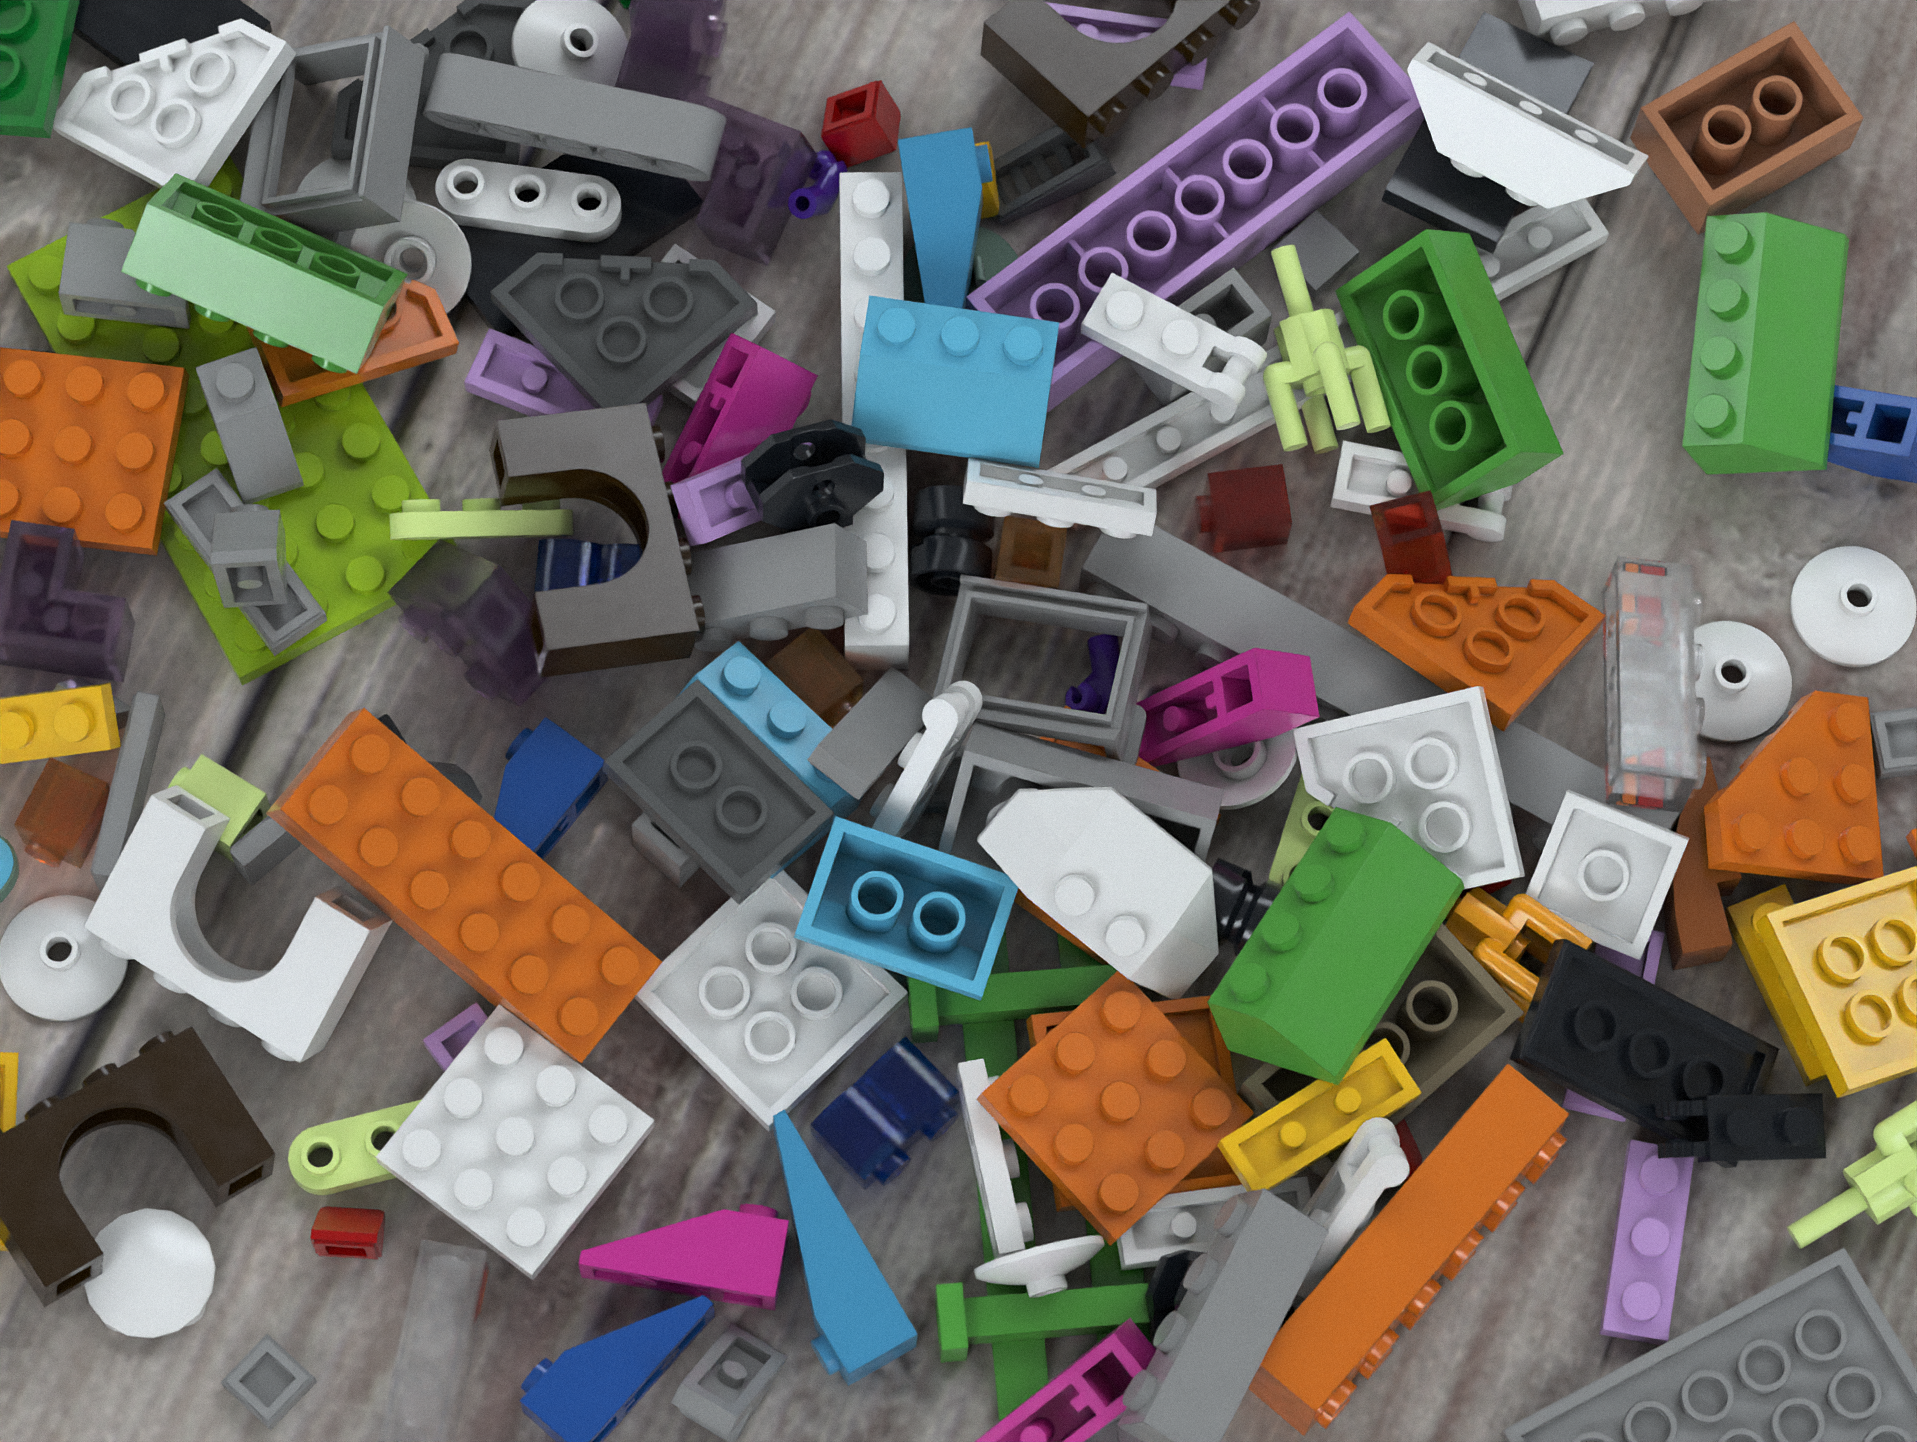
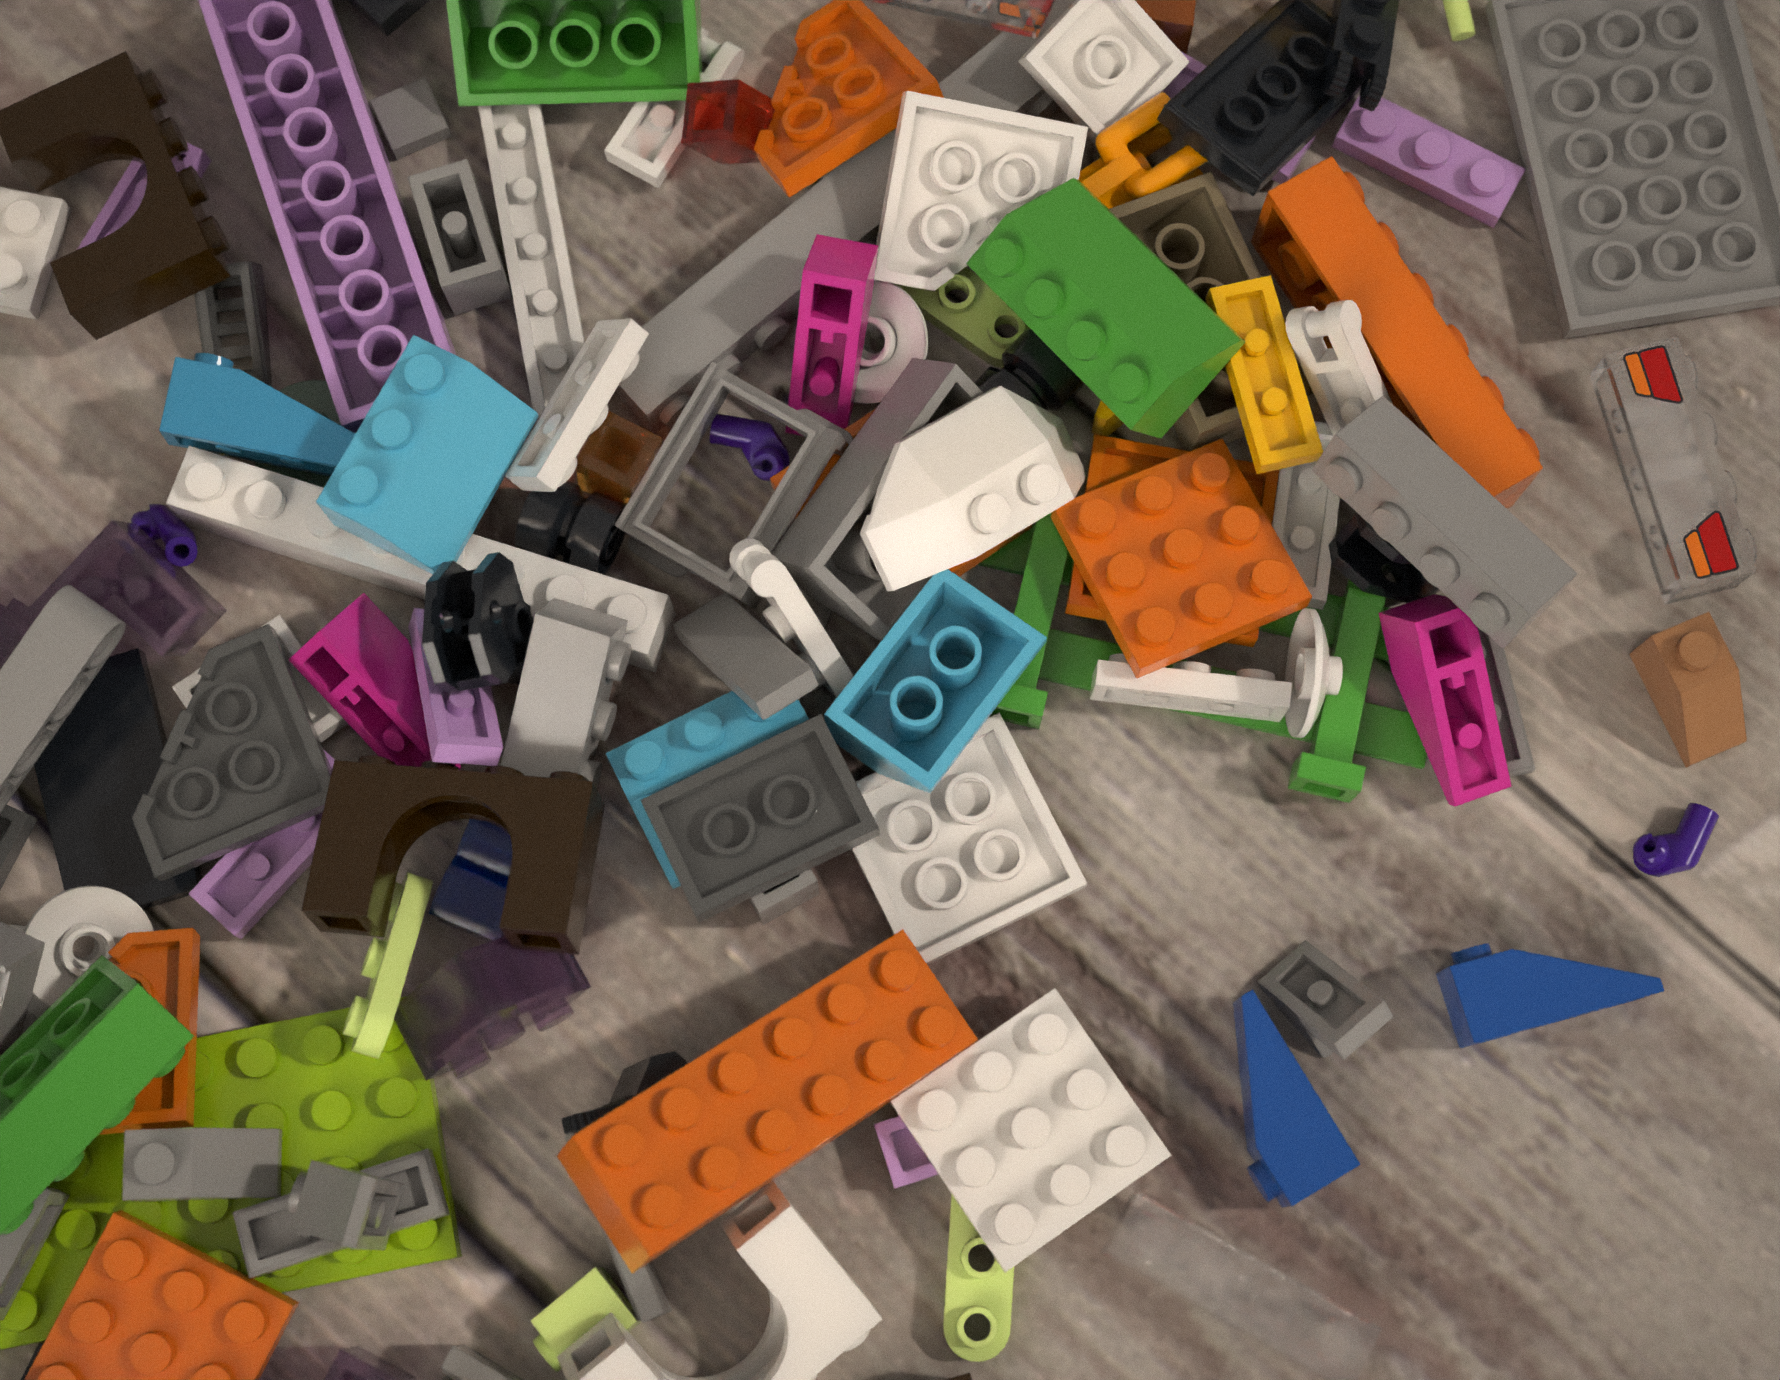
camera: 65 degrees left, 5 degrees up
red slope [310,1206,386,1260] -> none
white plate [435,159,622,242] -> none
blue slope [494,716,609,860] -> none
dark pink slope [578,1204,789,1311] -> none
clear orange brick [765,628,864,729] -> none
dark azure slope [773,1110,918,1386] -> none
clear blue brick [810,1036,960,1190] -> none
red slope [821,80,901,168] -> none
white plate [1080,273,1267,410] -> none
clear red brick [1195,464,1292,553] -> none
yellowish green plant [1263,245,1391,454] -> none

